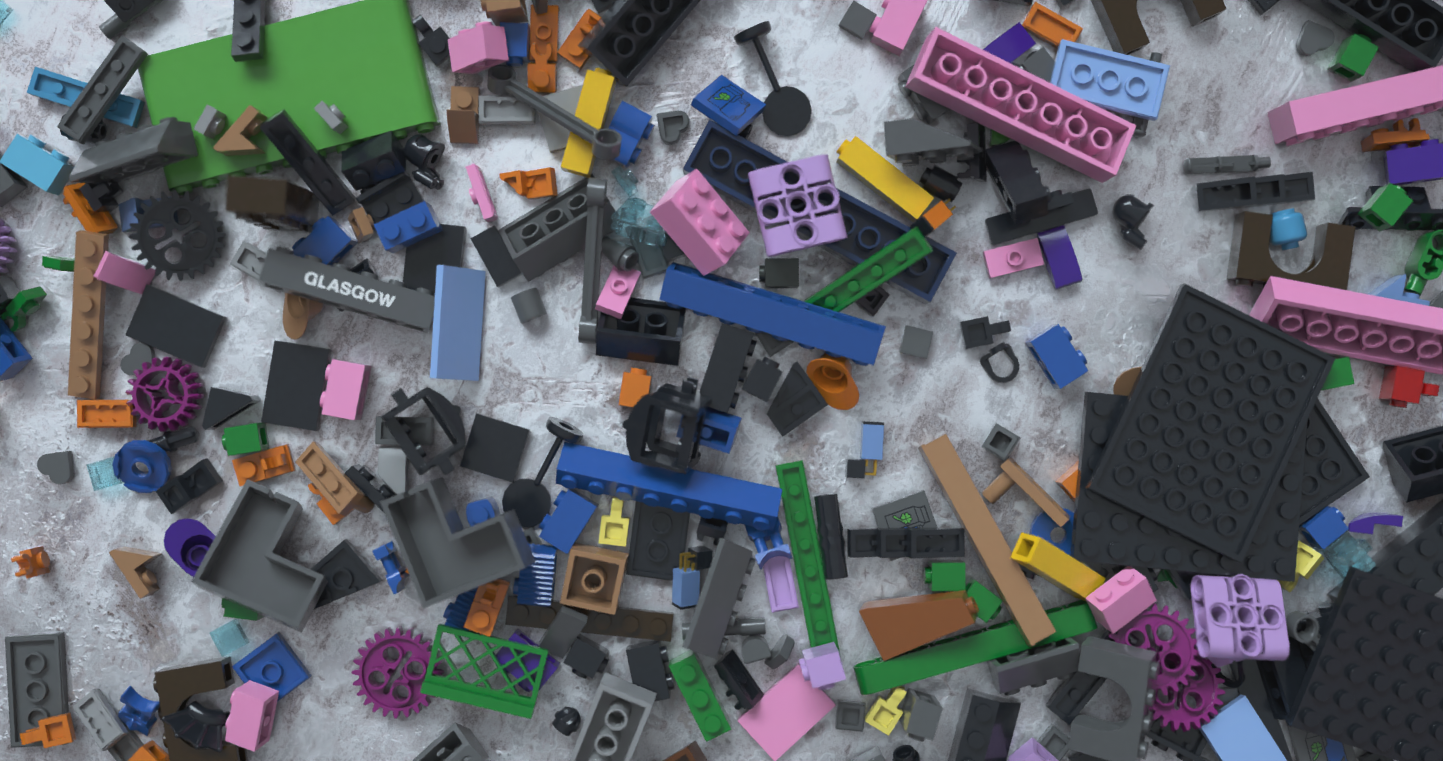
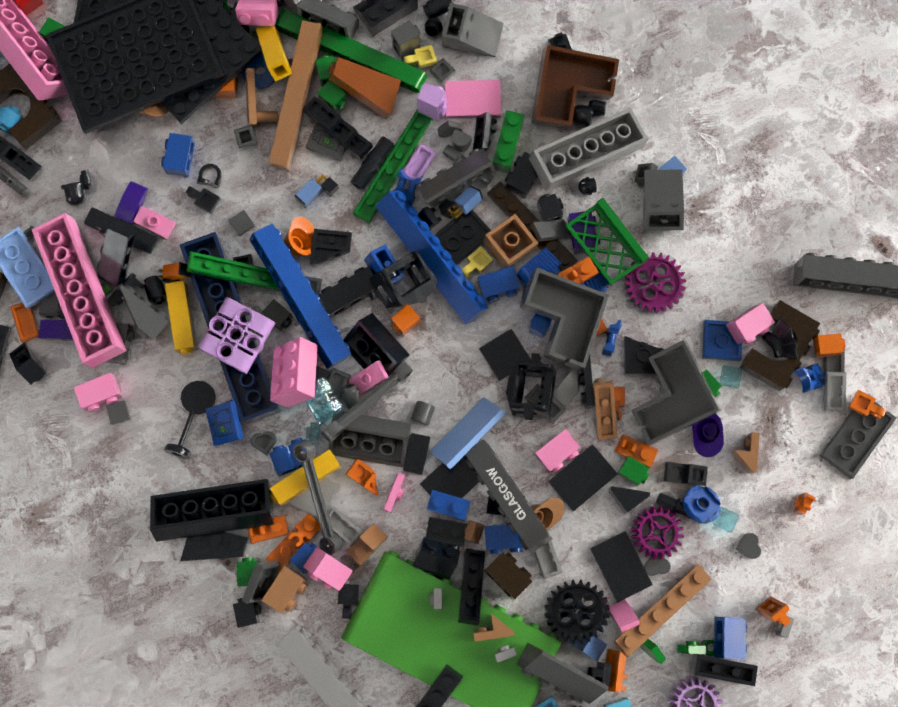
camera: 135 degrees left, 10 degrees down
orange plate [77,400,137,428] -> none
black piece [404,134,445,190] -> none
black piece [502,417,583,527] -> none
black brick [742,357,783,402] -> none

